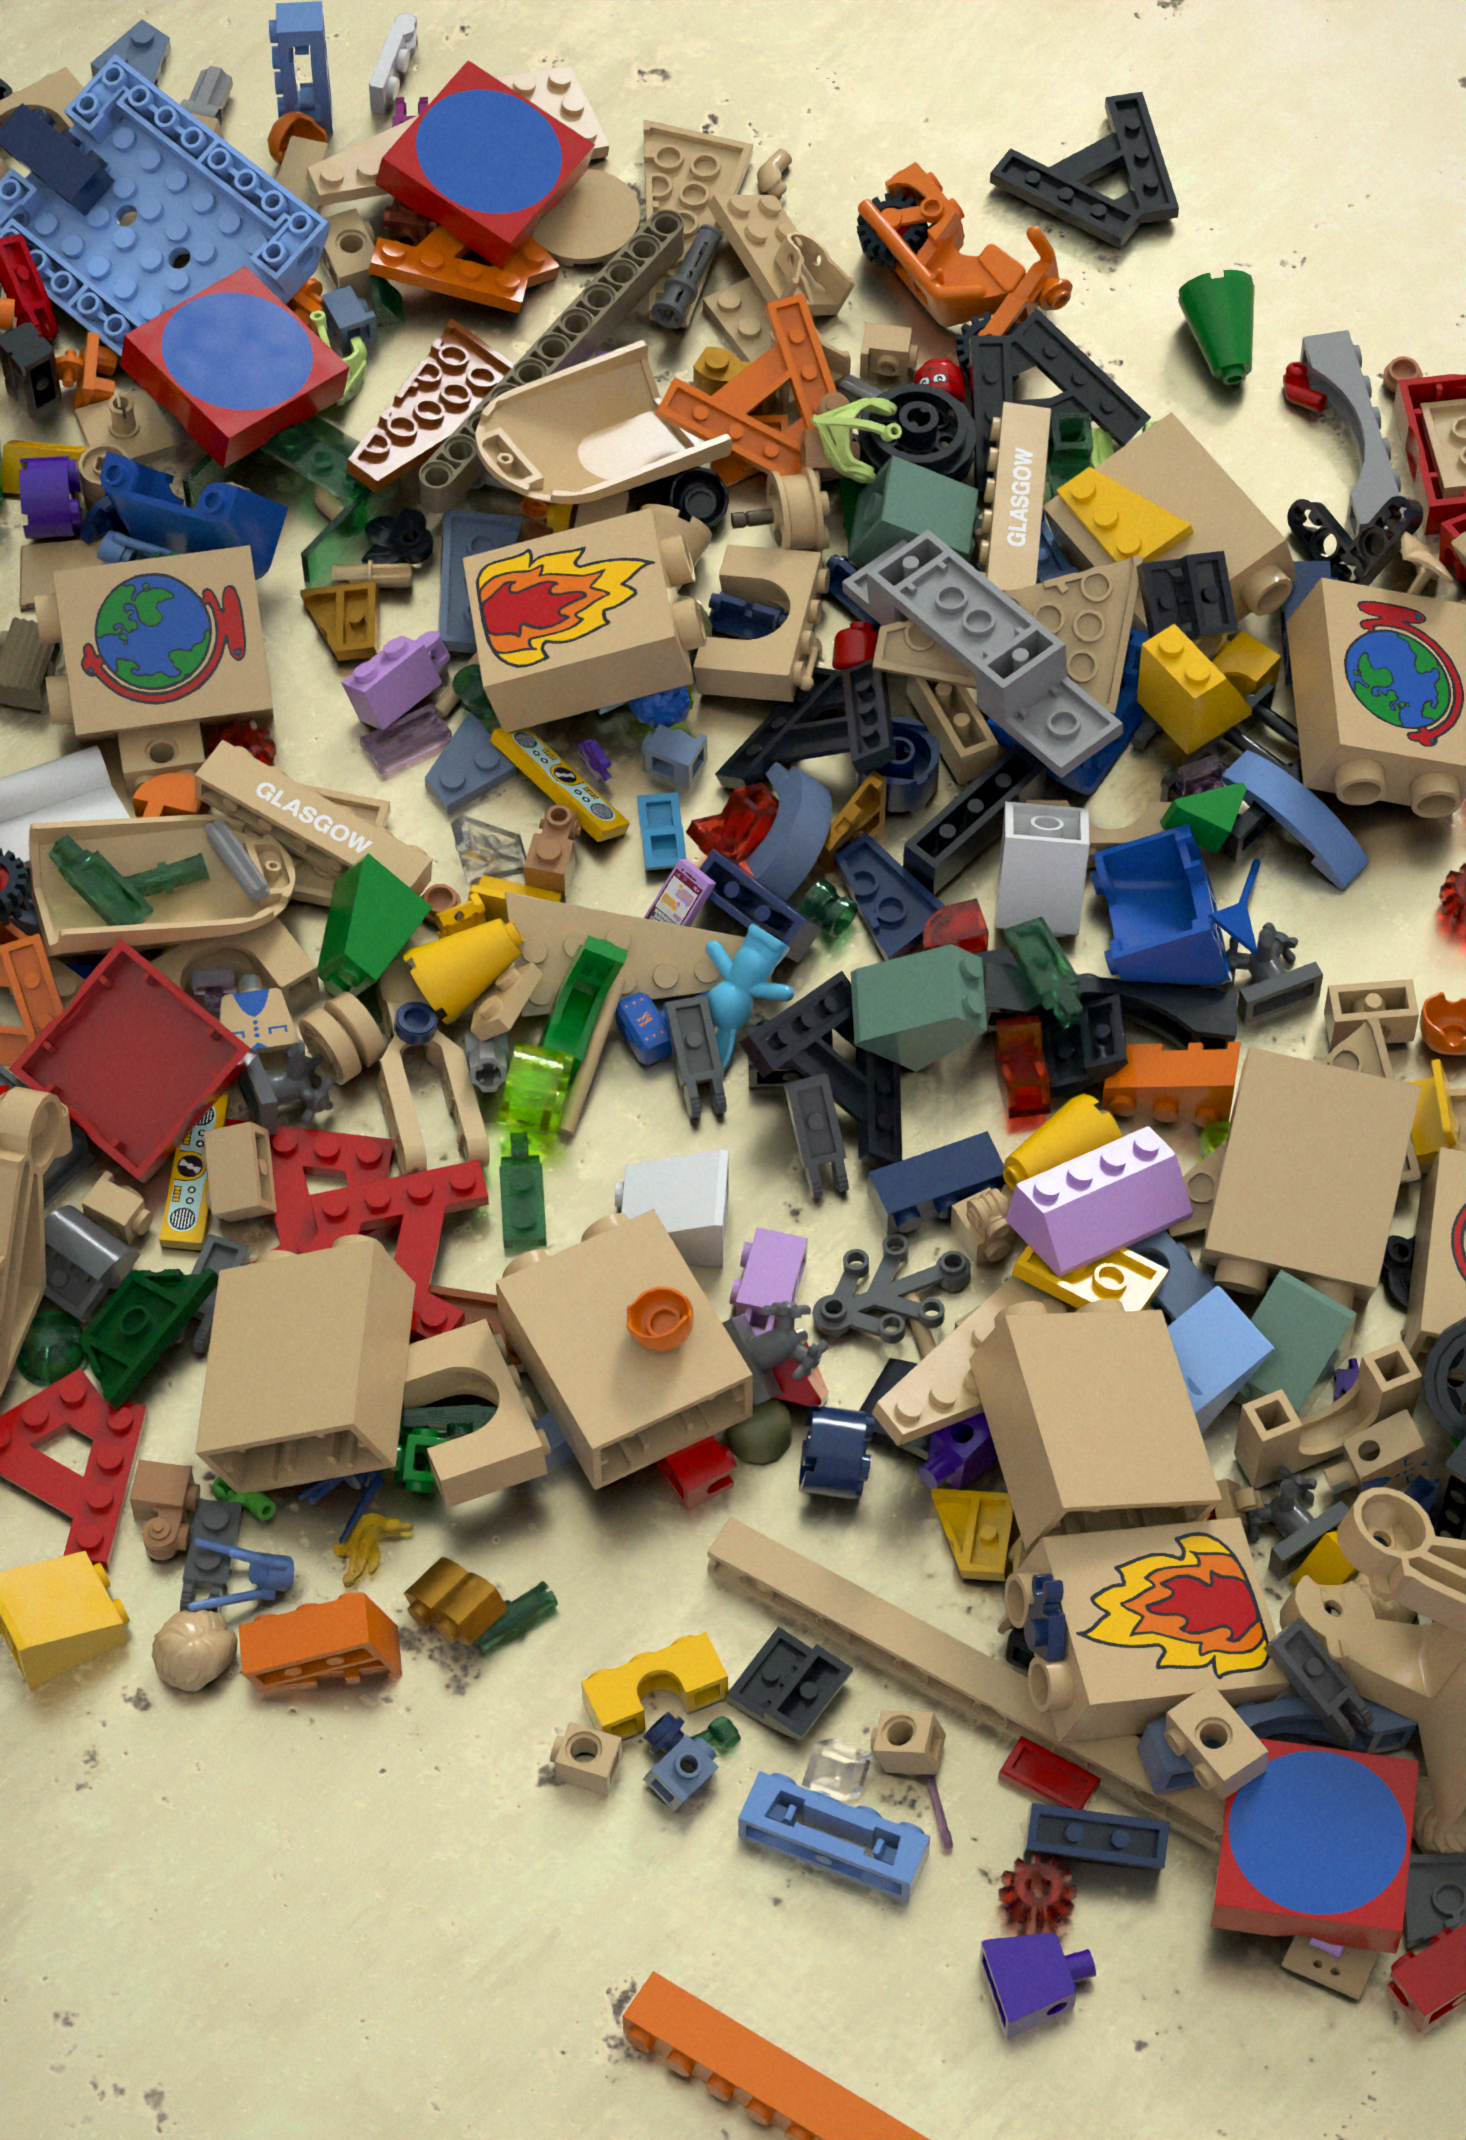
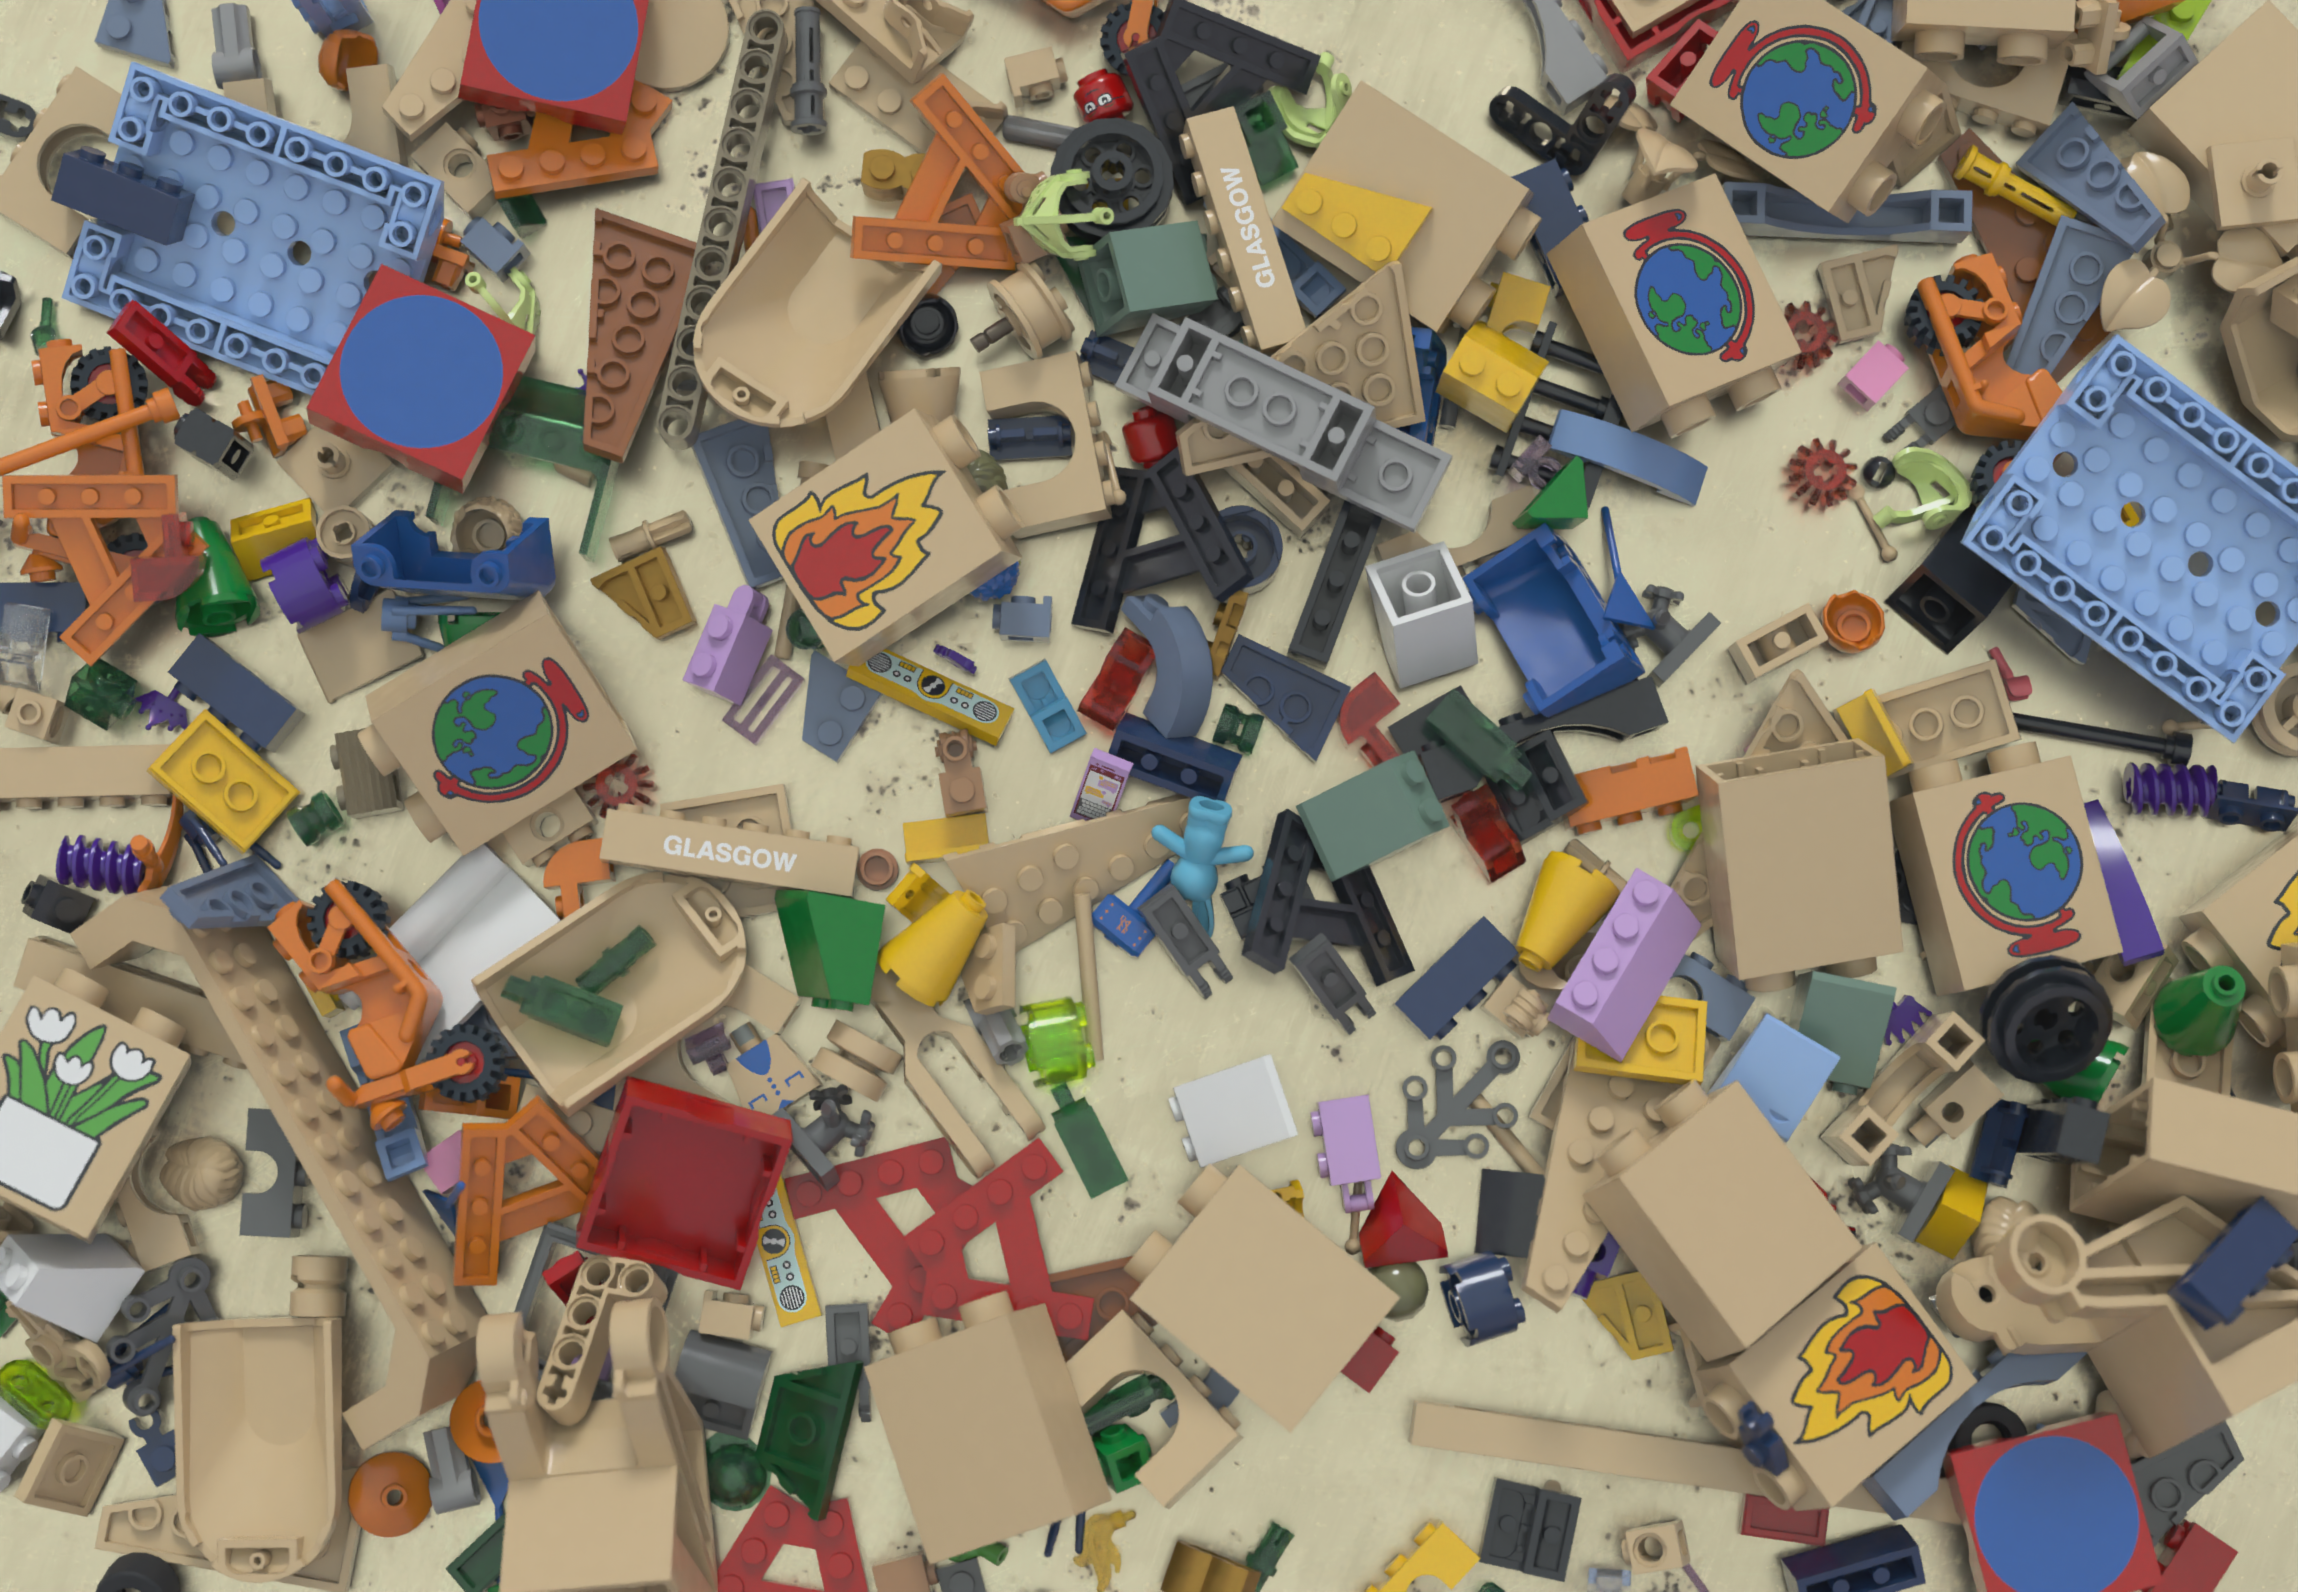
camera: 25 degrees left, 25 degrees up
tan brick [201,1122,277,1222] -> none
light grey axle [204,819,270,902] -> none
black plate [361,508,434,564] -> none
dark blue tile [394,1002,438,1045] -> none
clear slope [450,815,527,884] -> none
green arch [531,935,628,1082] -> none
orange hair [626,1286,694,1352] -> none
dark grey piece [722,1301,828,1406] -> none
black slope [1136,551,1238,641] -> none
tan brick [1164,1683,1268,1801] -> none
tan tile [1215,1479,1265,1528] -> none
dark grey hinge [1263,1618,1374,1746] -> none

